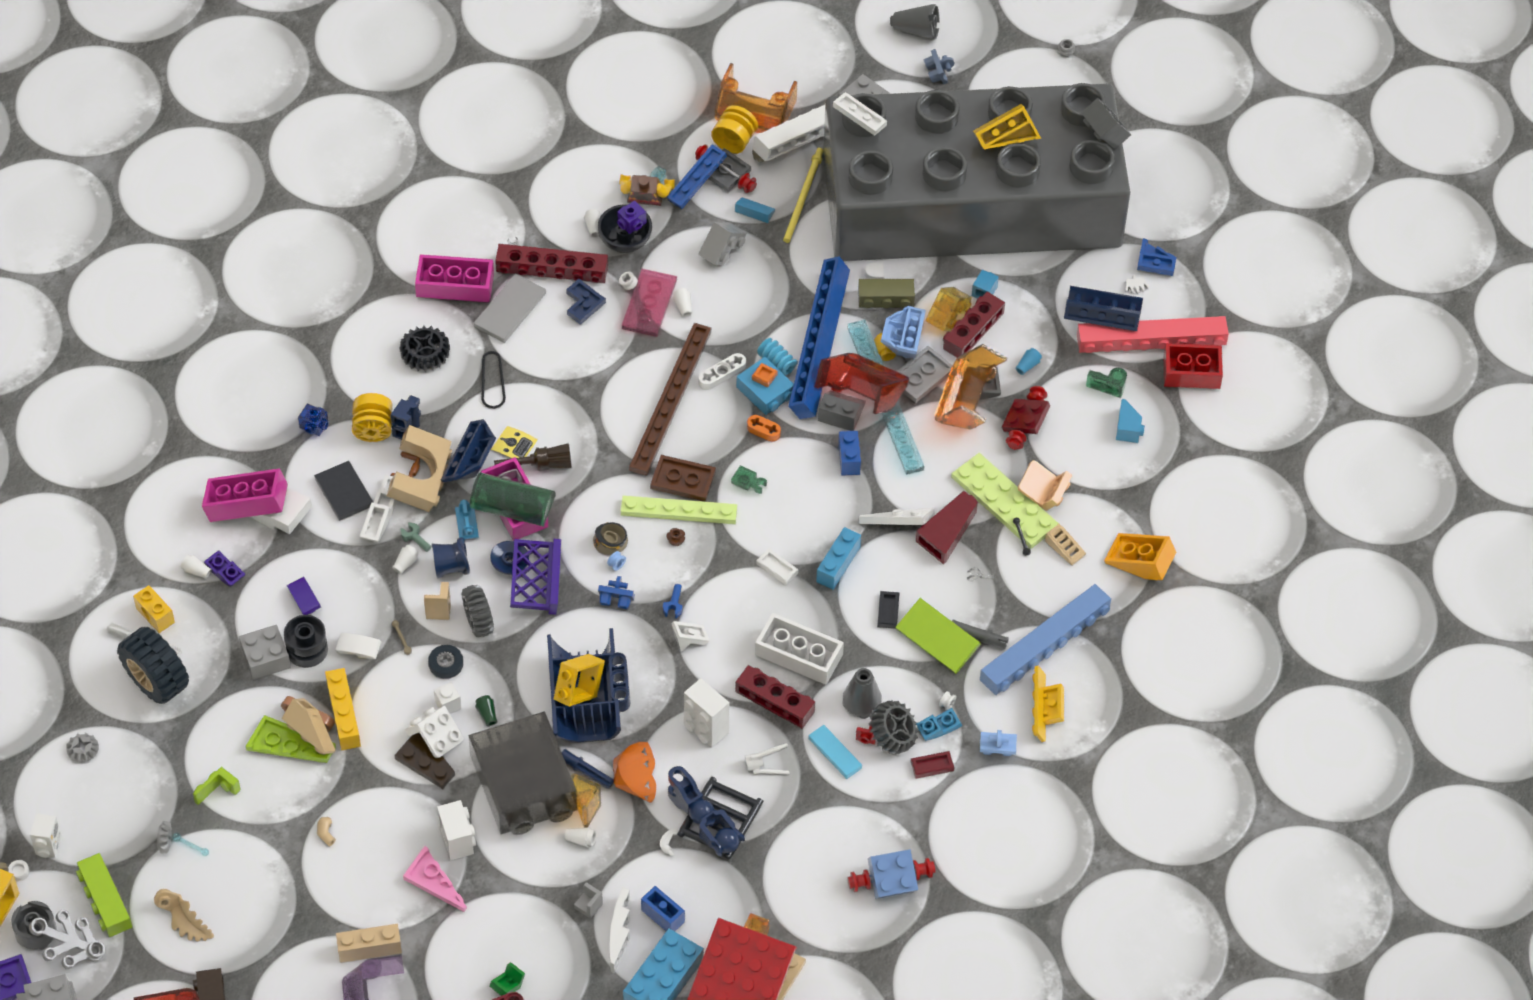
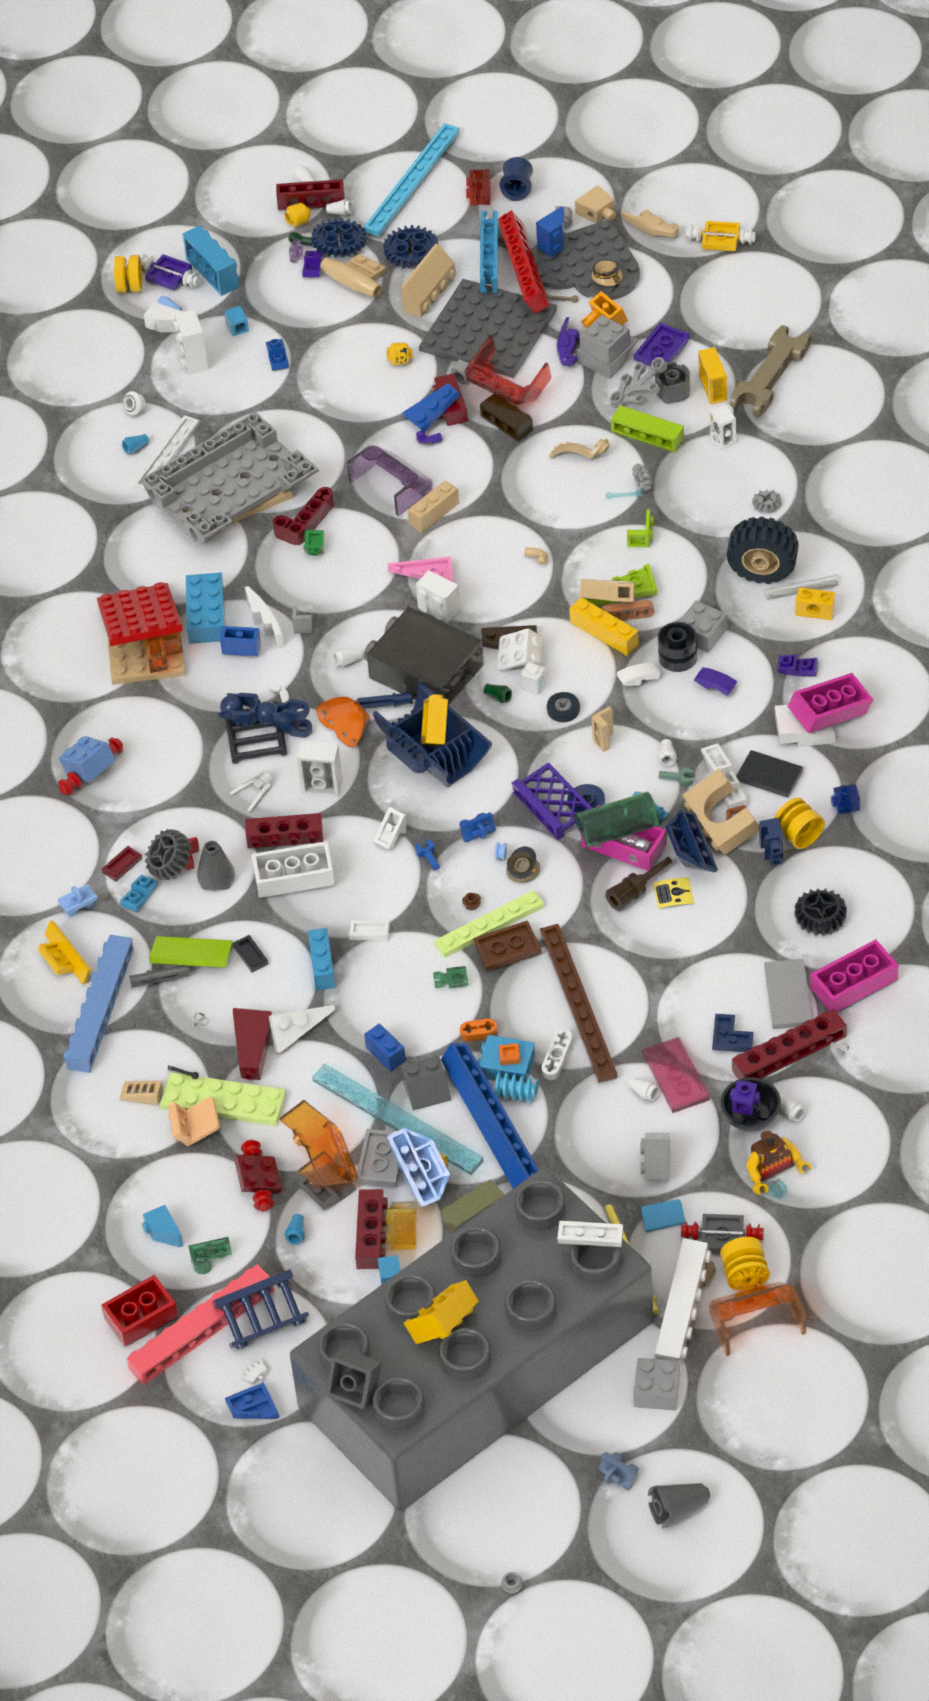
camera: 150 degrees right, 5 degrees down
white cone [181,554,211,579] -> none
dark tan hinge [391,620,412,655] -> none
dark blue hat [432,537,470,579] -> none
dark grey gear [461,585,494,637] -> none
black piece [481,351,506,409] -> none
clear yellow slope [571,774,601,828] -> none
white bush [619,272,638,290] -> none
blue plate [667,144,727,209] -> none
medium azure tile [808,725,862,779] -> none
clear red windscreen [814,353,909,414] -> none
white bush [939,691,957,711] -> none
light orange slope [1104,533,1177,580] -> none

